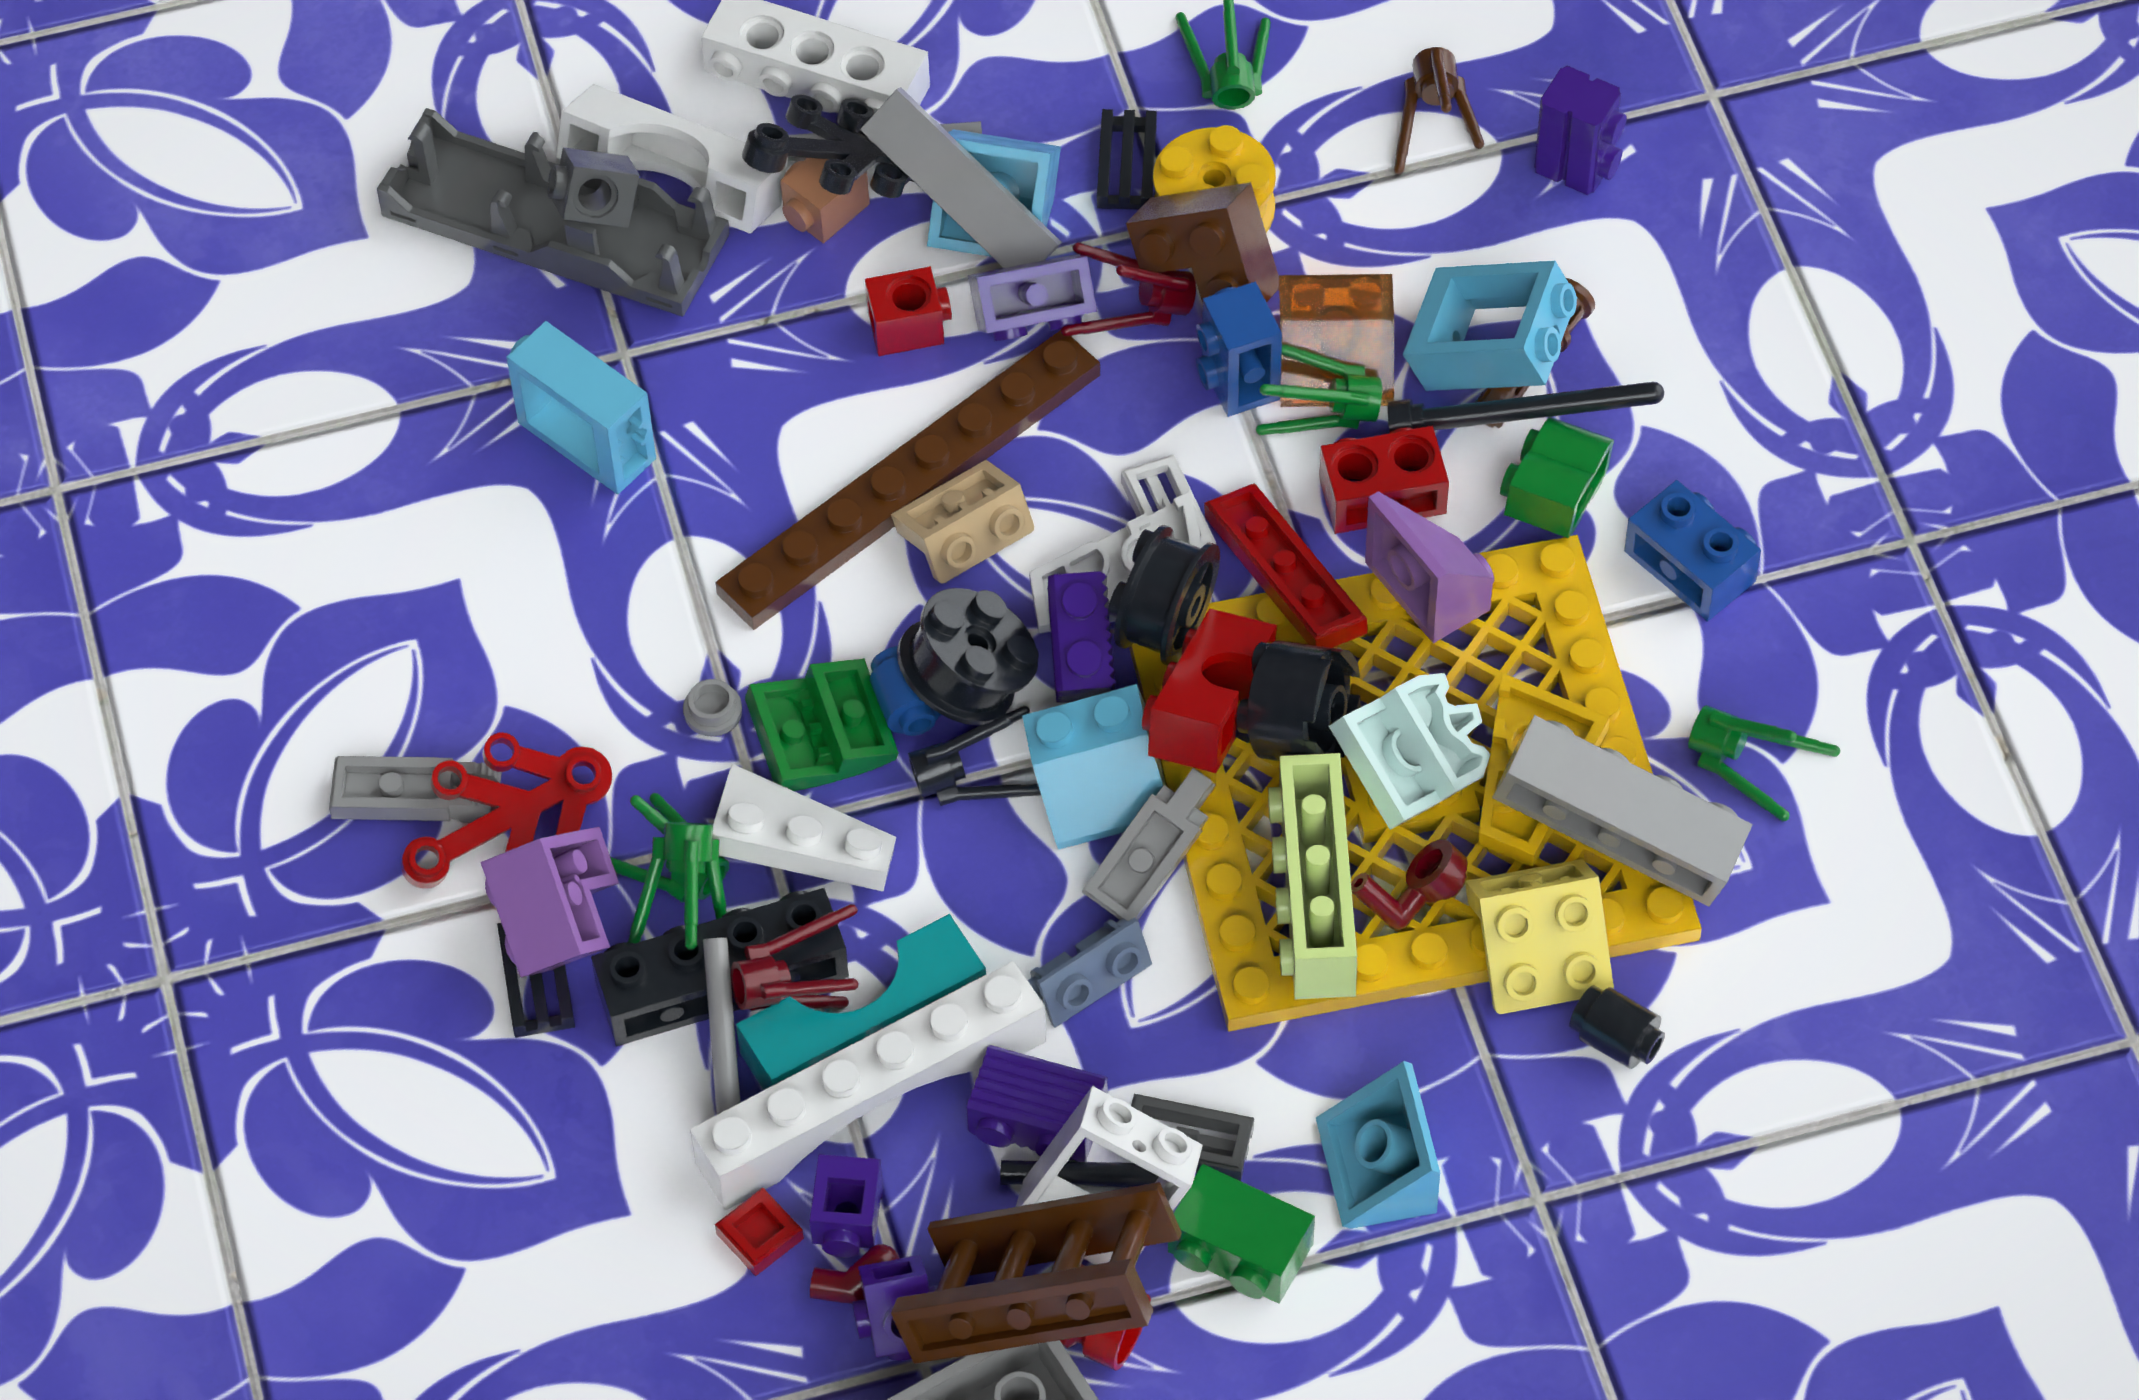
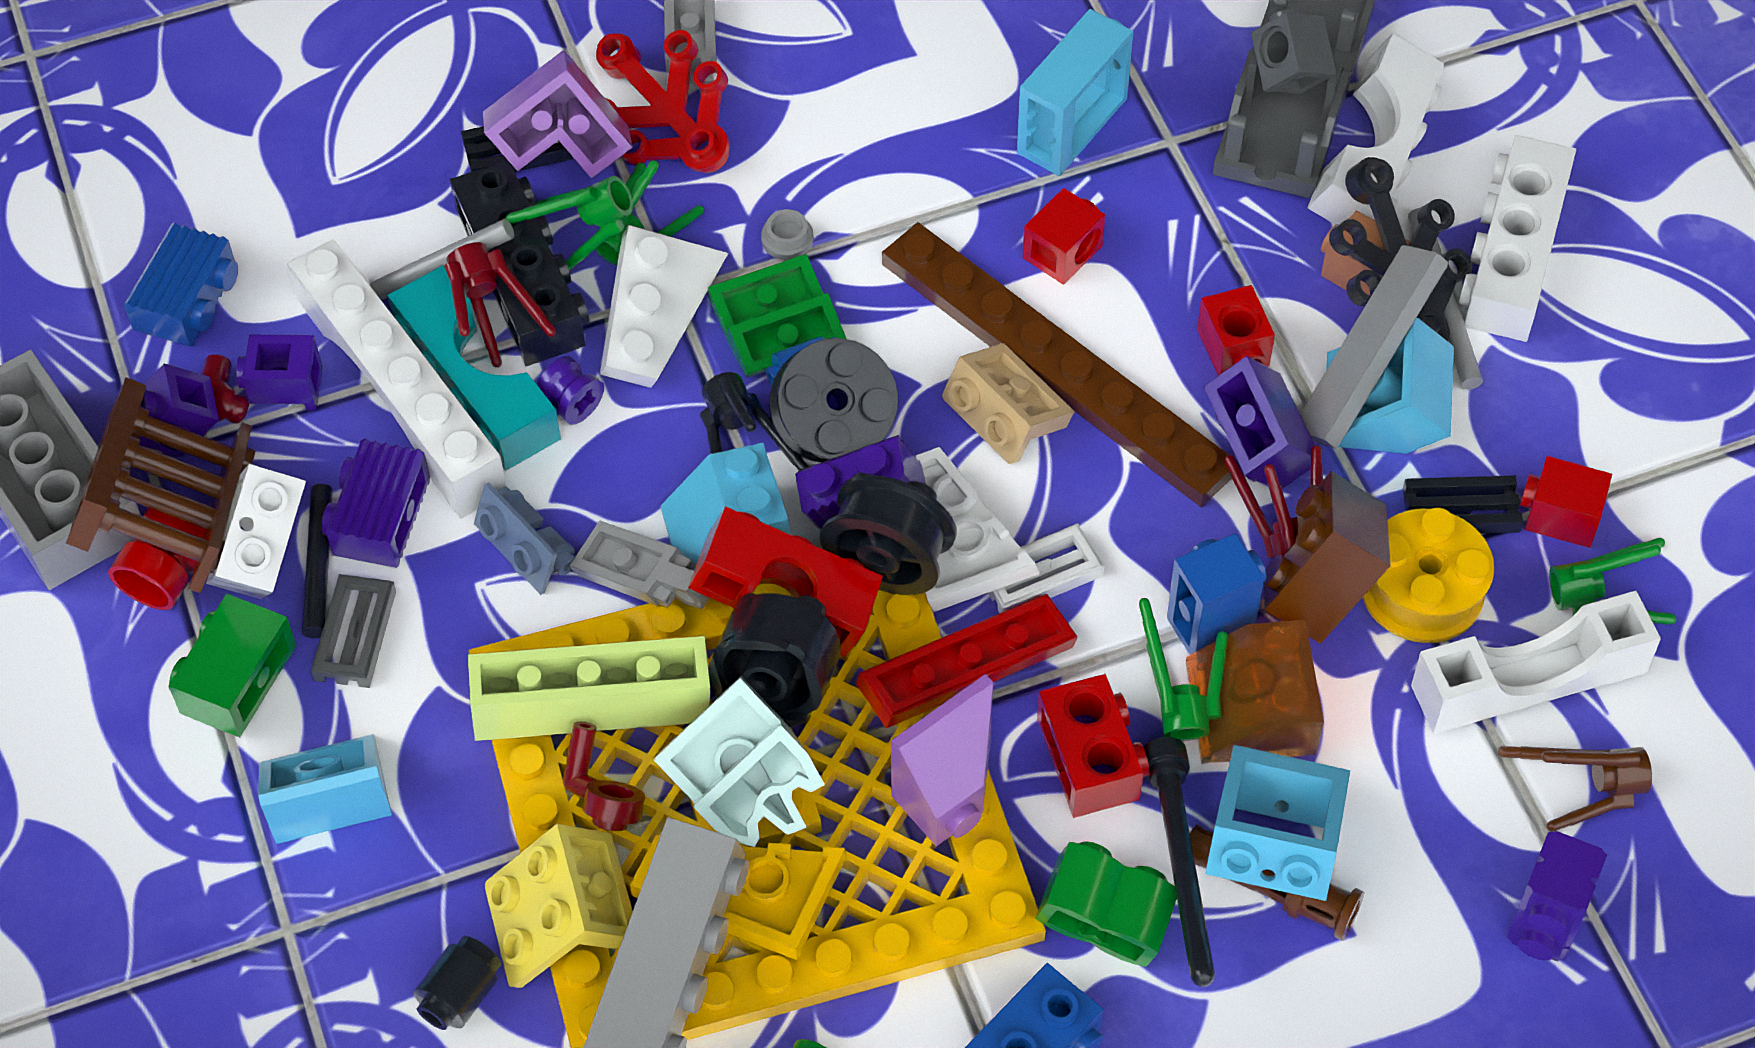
camera: 85 degrees right, 0 degrees up
red tile [715,1188,804,1276] -> none
none -> blue brick [124,222,238,347]
none -> dark purple wheel [537,356,604,425]
none -> red brick [1023,188,1105,285]
none -> white arch [1411,591,1661,734]
none -> red brick [1520,456,1613,548]

